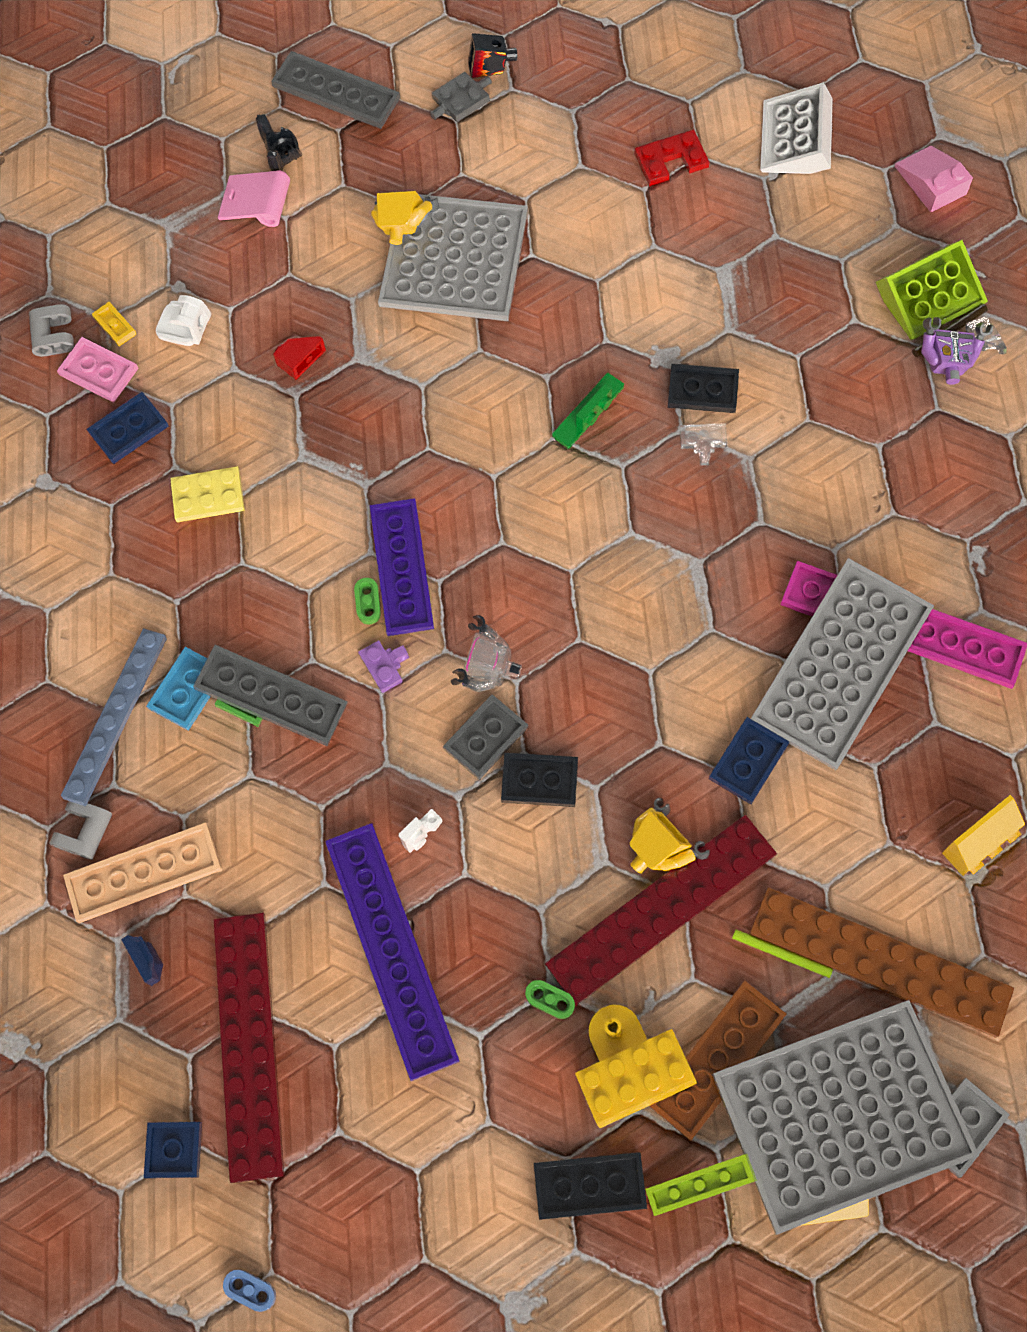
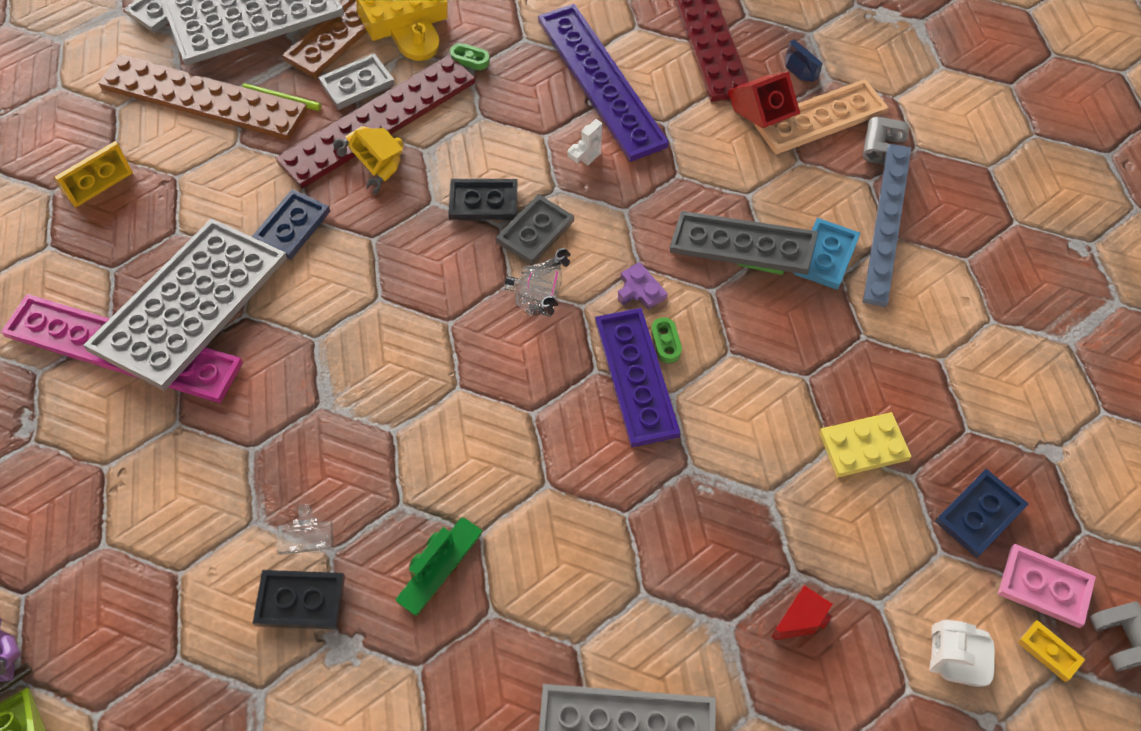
camera: 170 degrees right, 10 degrees down
none -> light grey plate [318,53,395,110]
none -> red slope [728,71,801,128]

